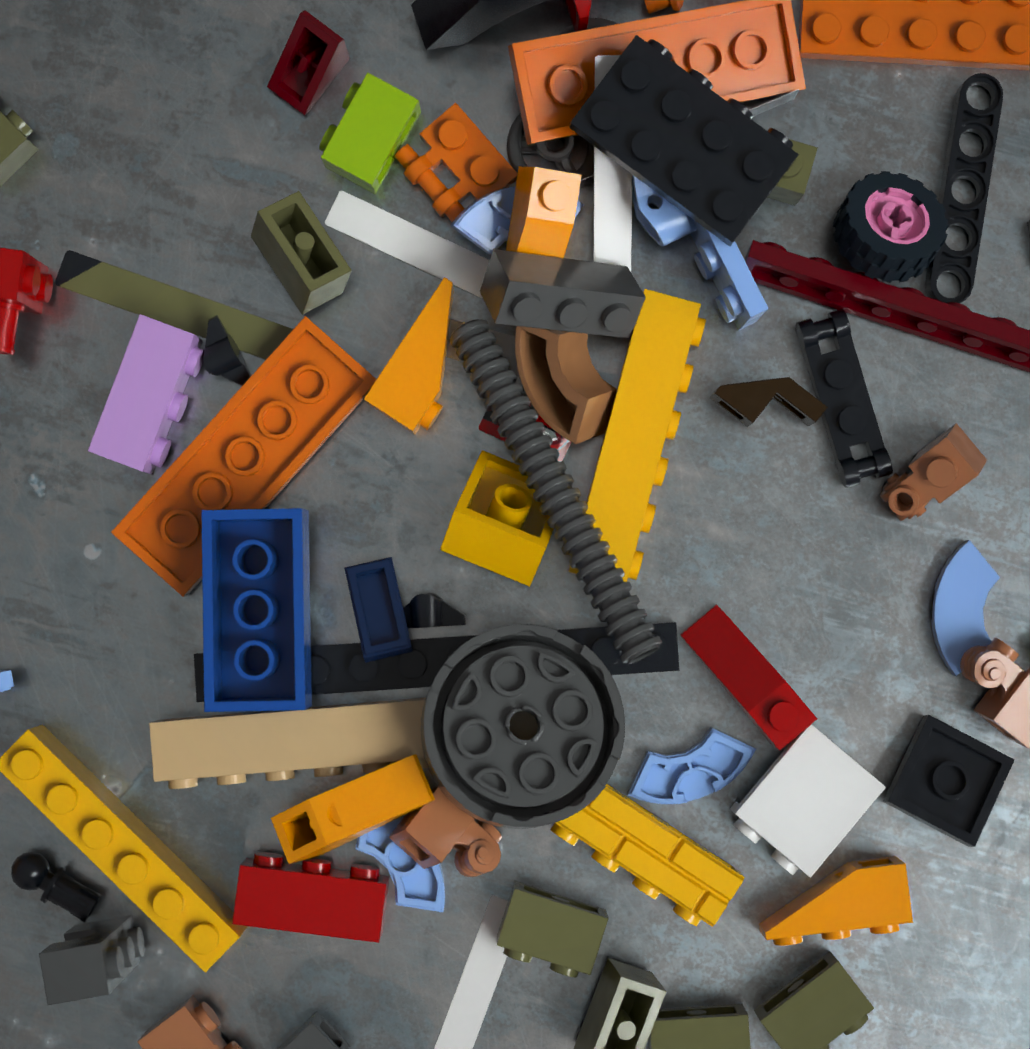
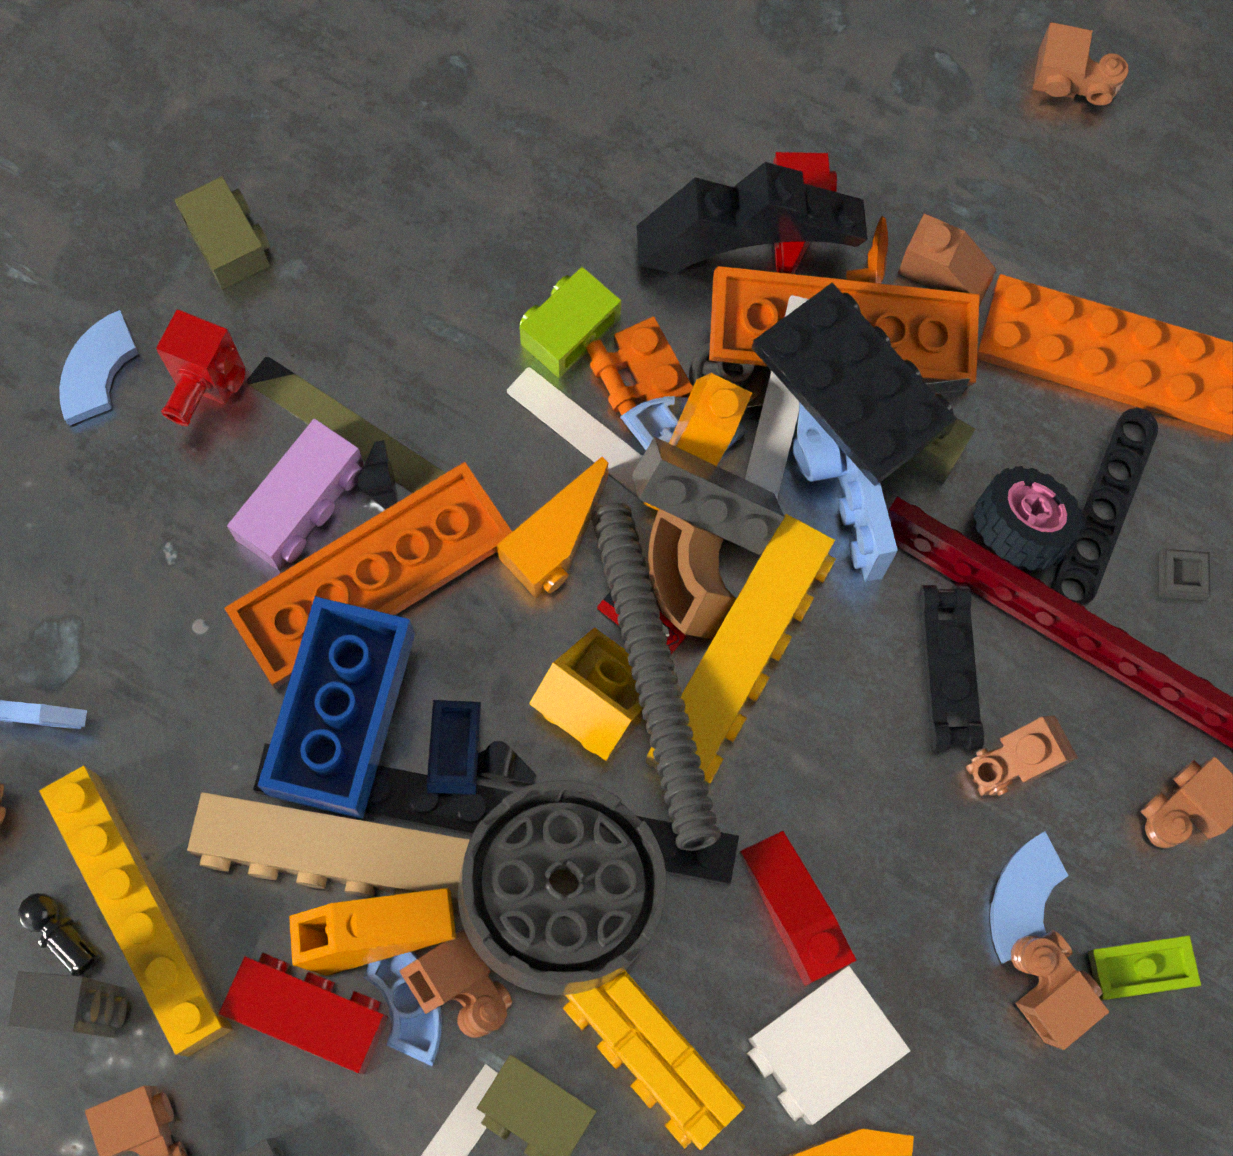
camera: 15 degrees right, 15 degrees down
olive brick [251,191,352,315] -> none
dark red slope [267,10,350,115] -> none
light blue tile [627,727,756,804] -> none
dark brown slope [710,377,828,427] -> none
black plate [883,715,1015,847] -> none

